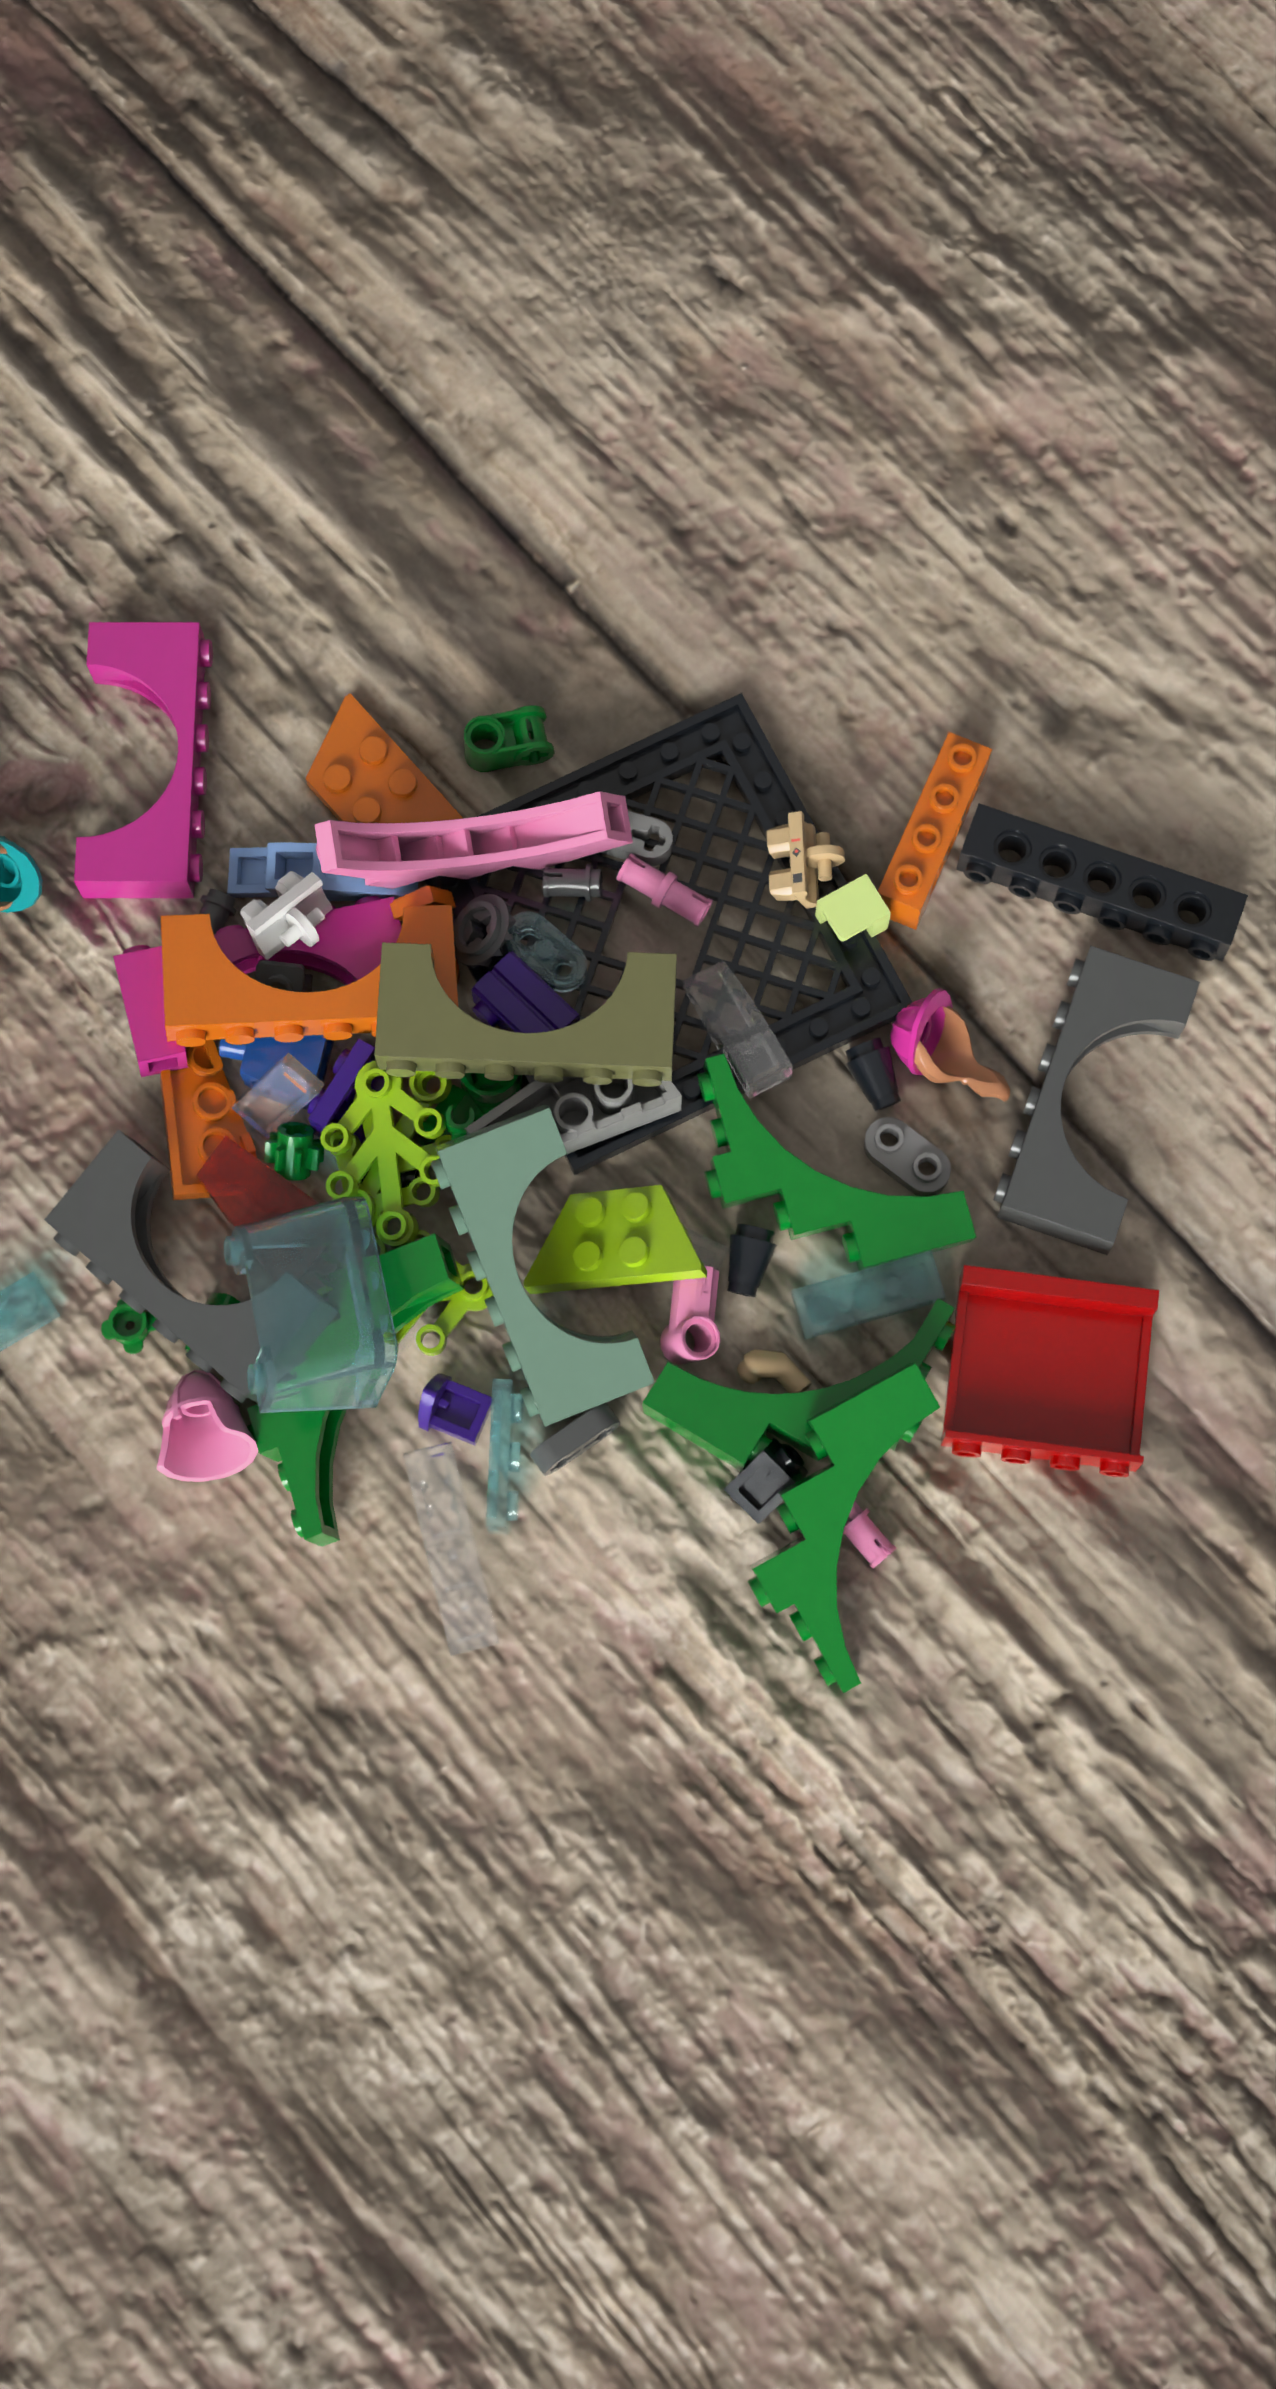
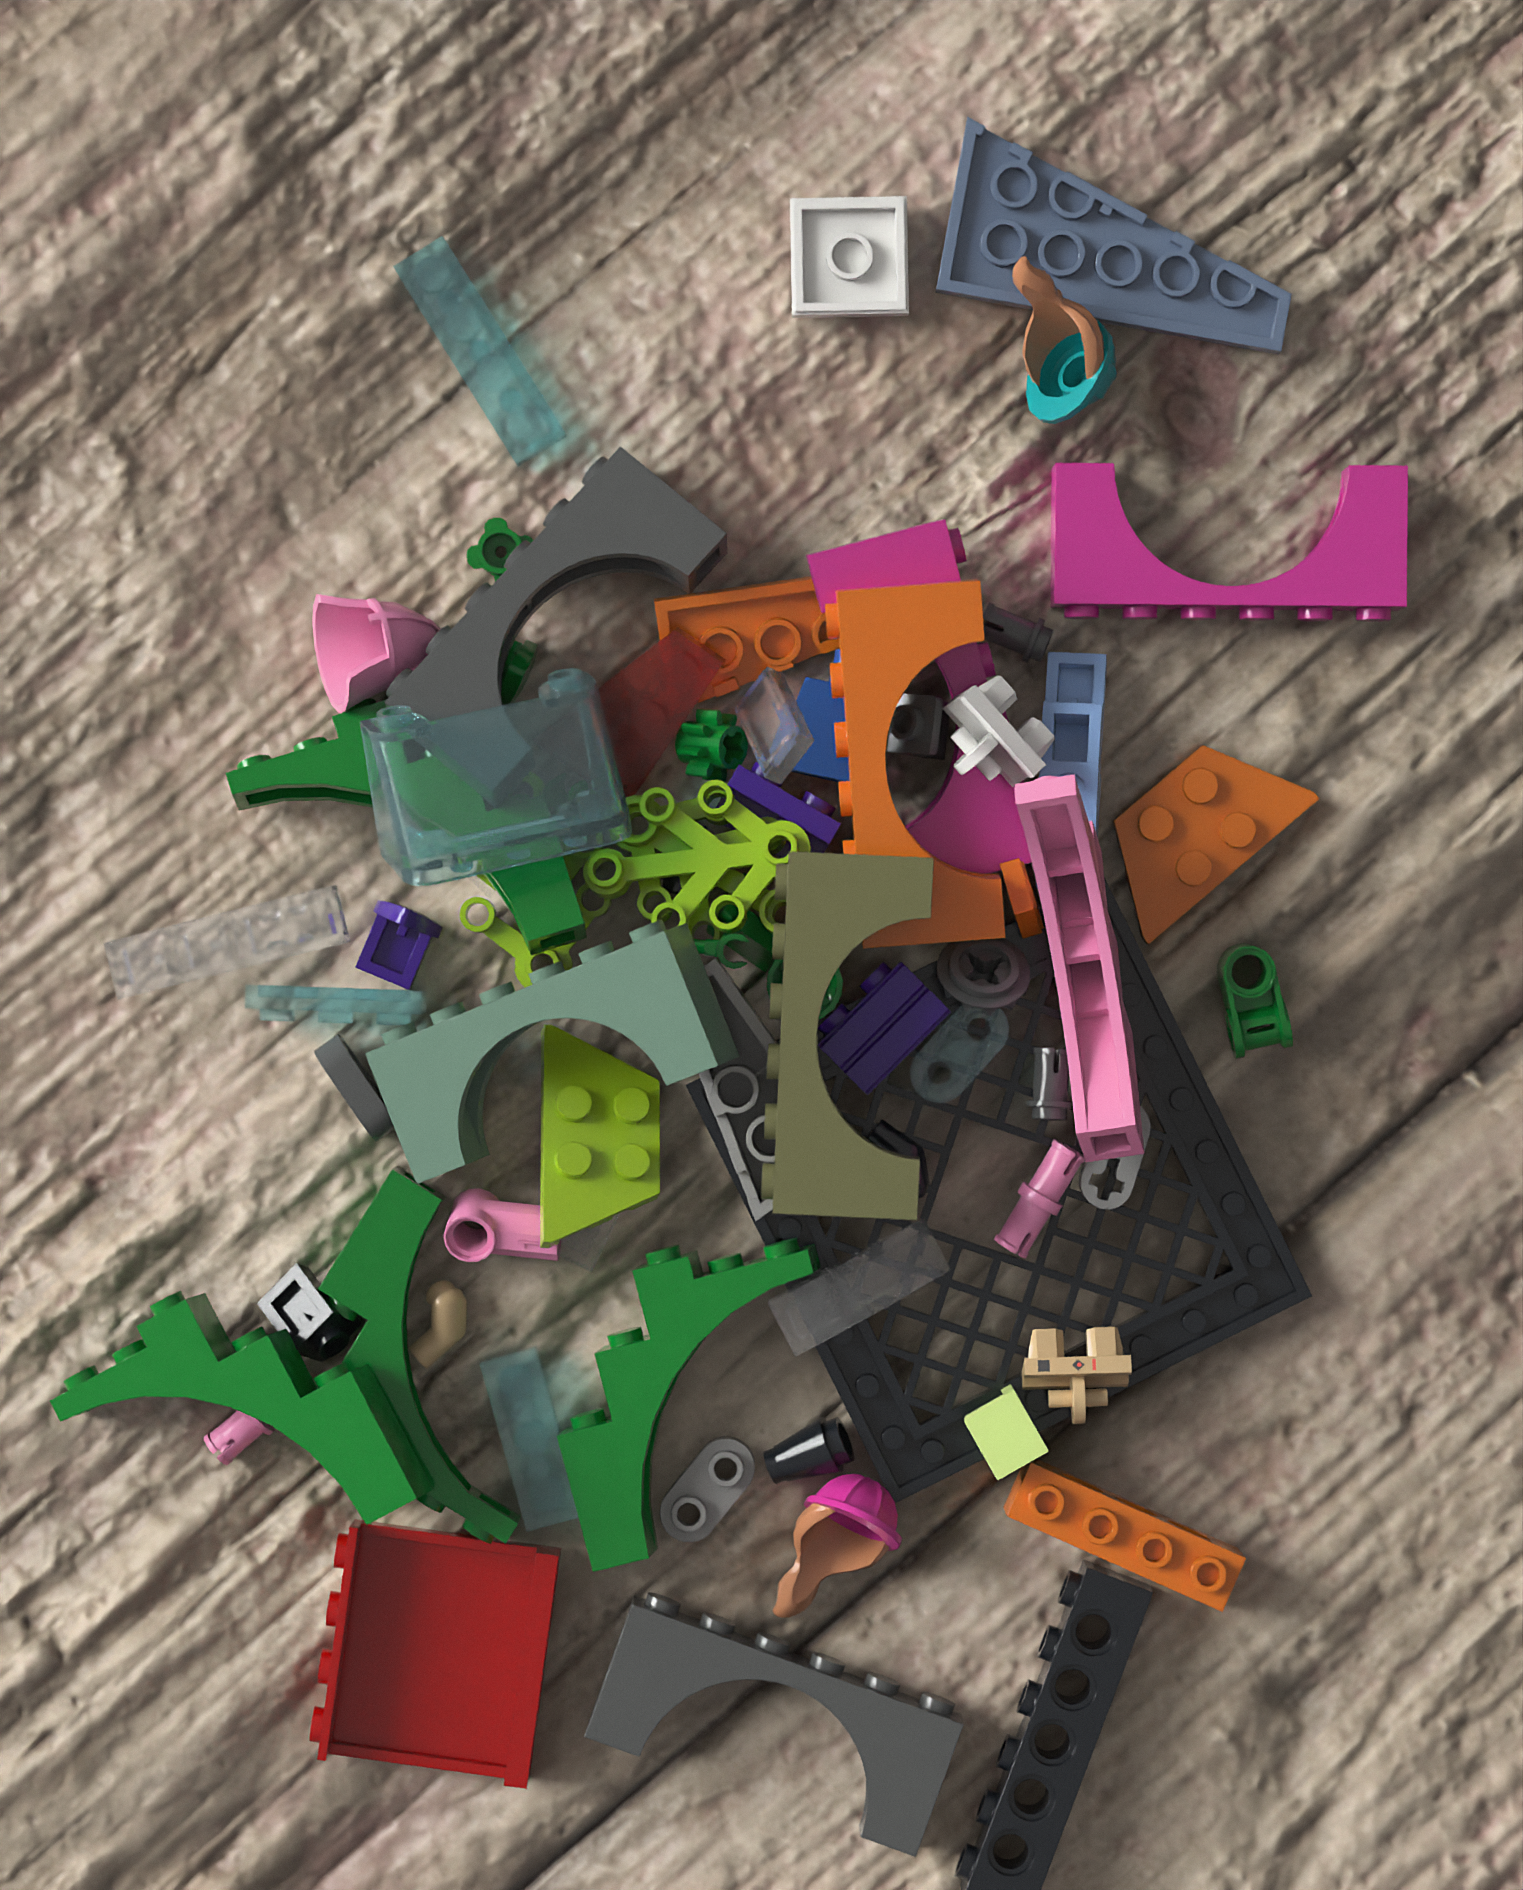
camera: 85 degrees right, 15 degrees up
black cone [727,1224,777,1297] -> none

